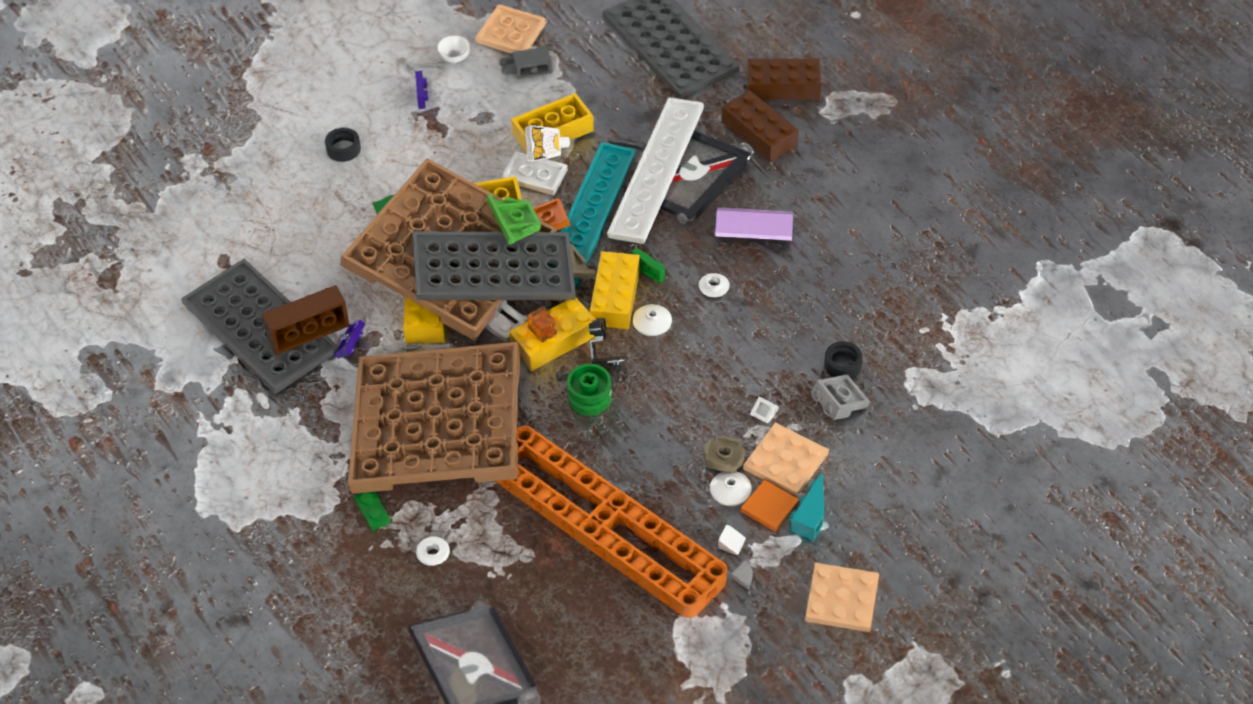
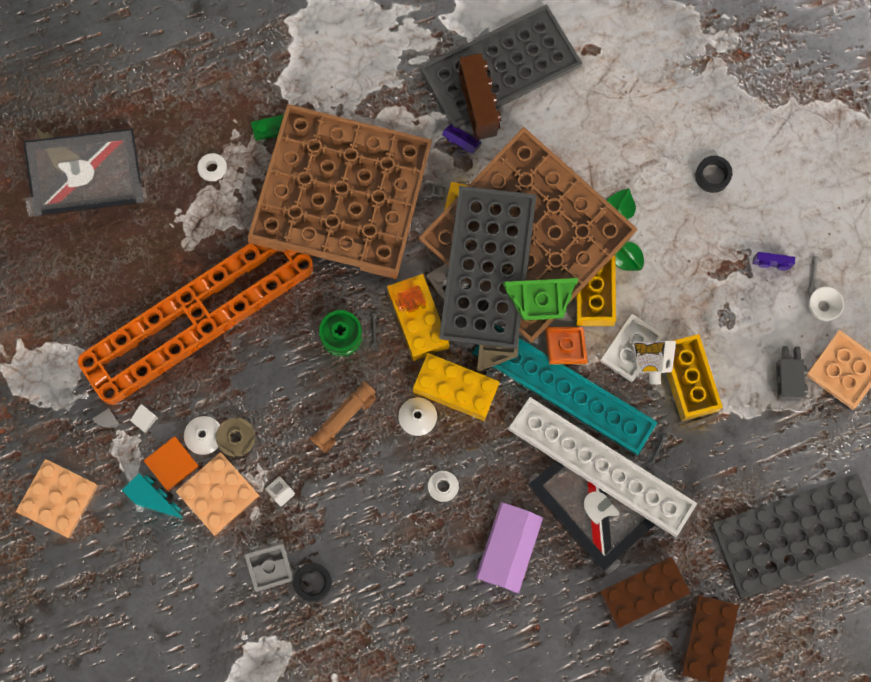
camera: 100 degrees right, 25 degrees up
black piece [589,317,626,366] -> none
green plate [631,248,665,284] -> none
none -> medium nougat piece [309,381,376,453]

